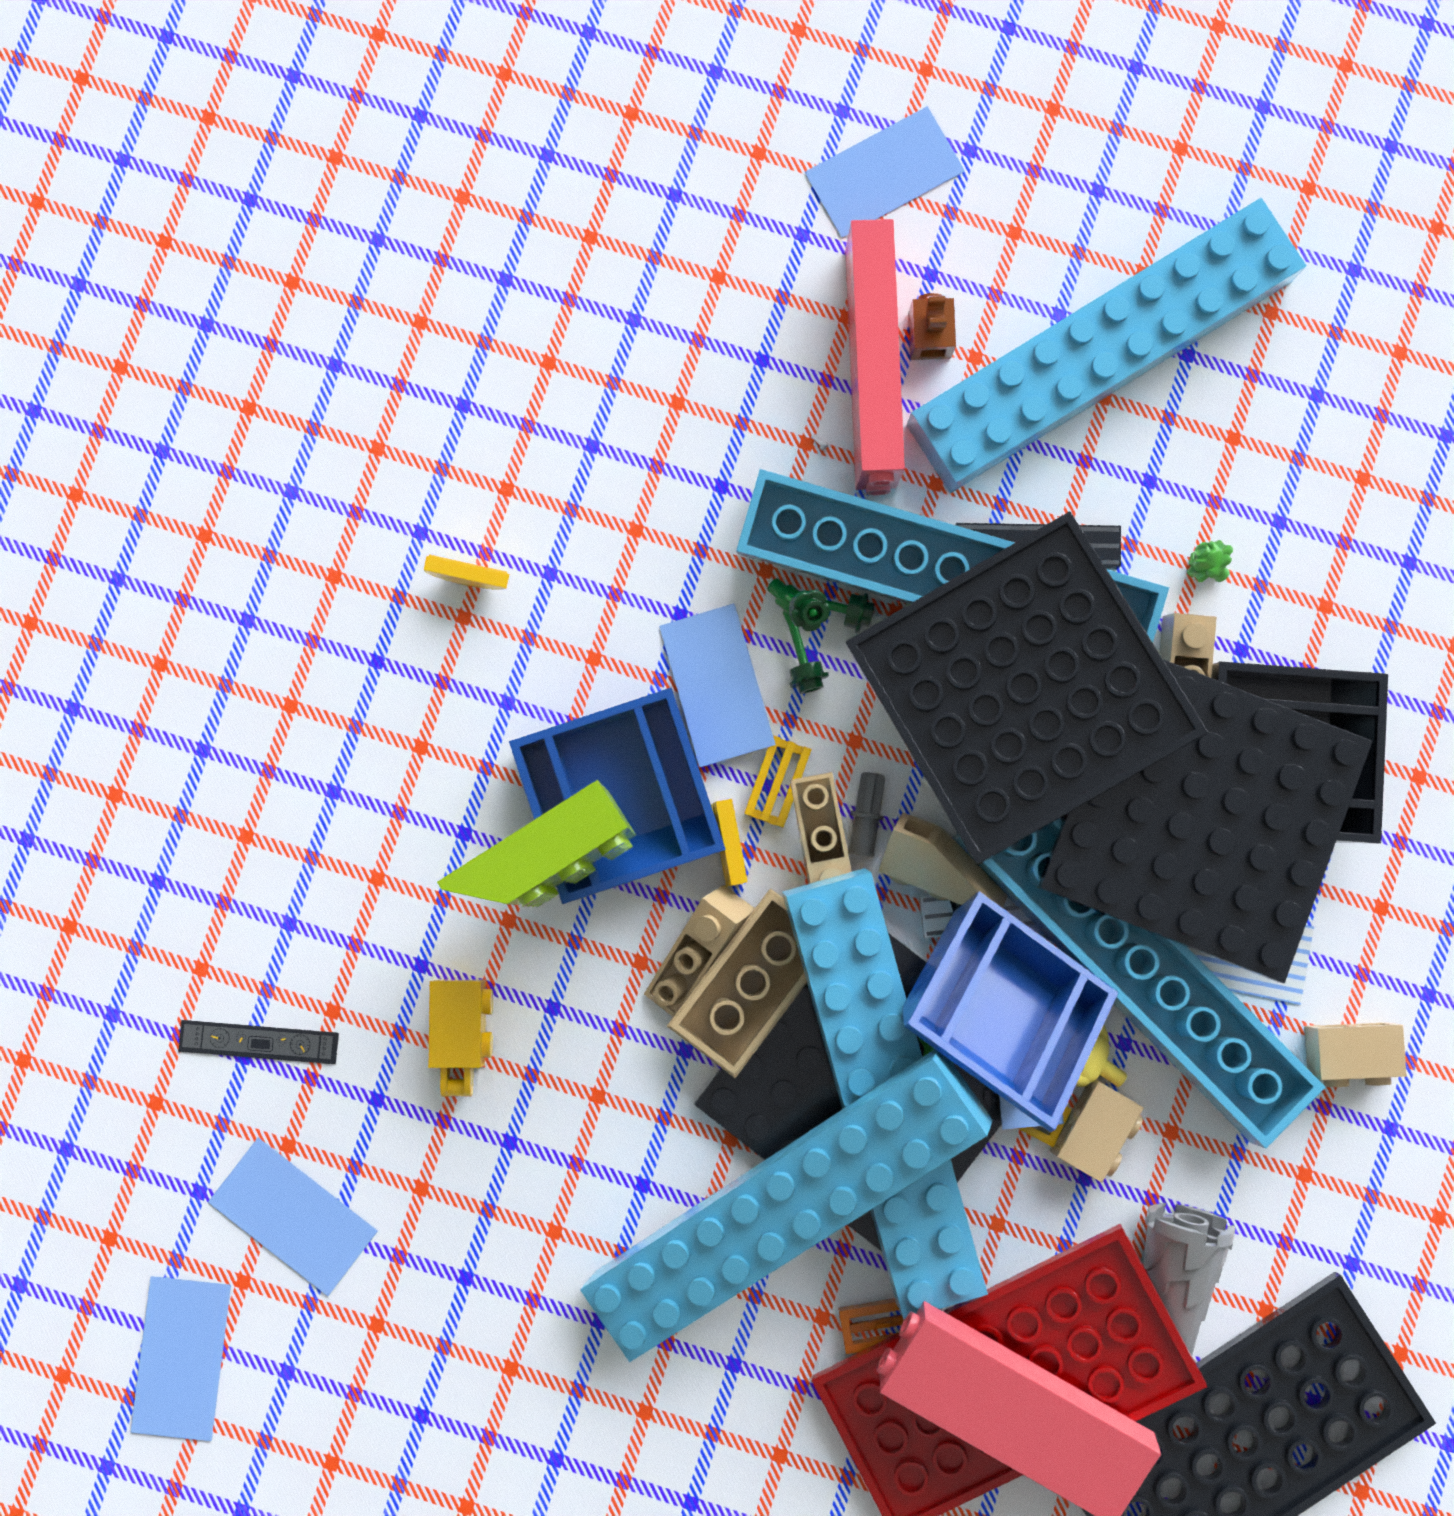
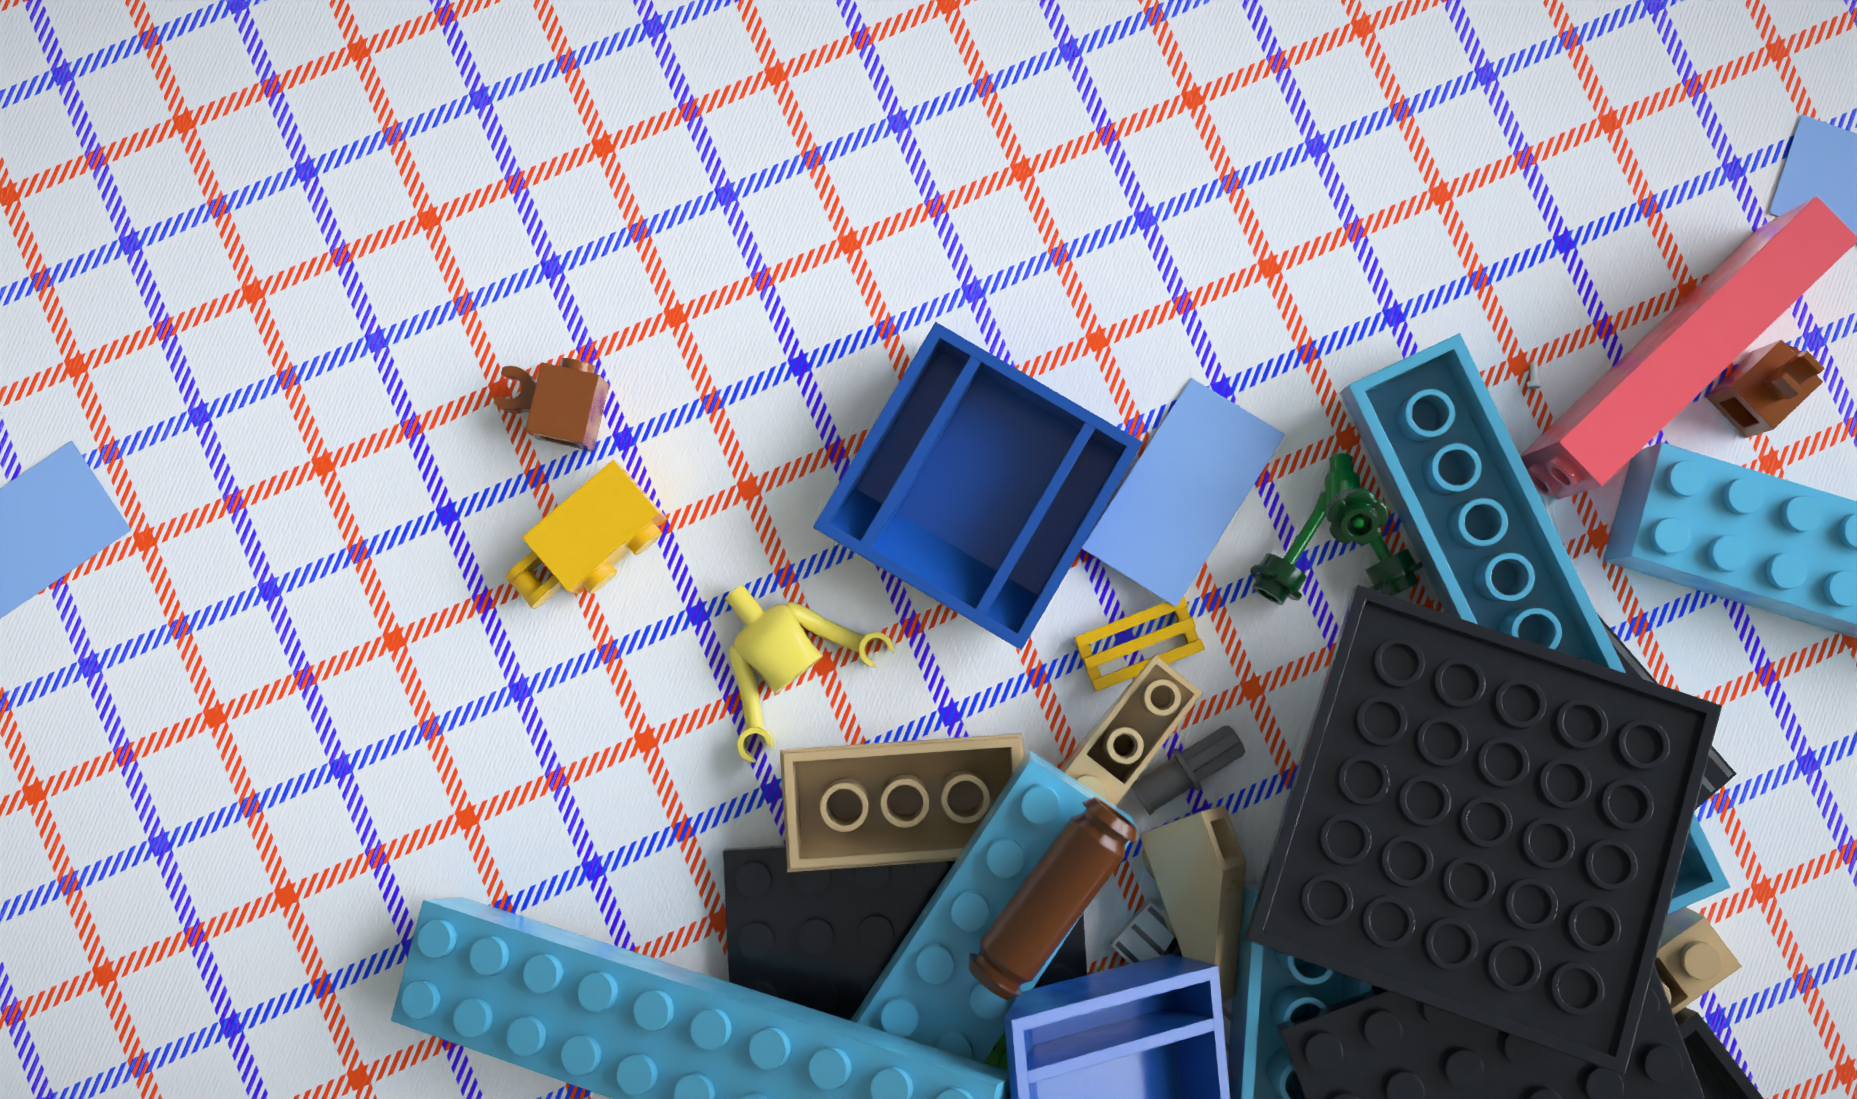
camera: 50 degrees right, 0 degrees up
sticker [178,1020,339,1064] -> none
light blue sticker [208,1137,378,1296] -> none
yellow tile [423,554,510,590] -> none
lime slope [437,780,636,908] -> none
tan slope [644,885,755,1017] -> none
yellow tile [711,799,748,887] -> none
bright green plant [1187,540,1233,582] -> none
none -> dark orange brick [494,358,609,452]
none -> light yellow piece [725,585,894,763]
none -> reddish brown axle [968,797,1137,1000]

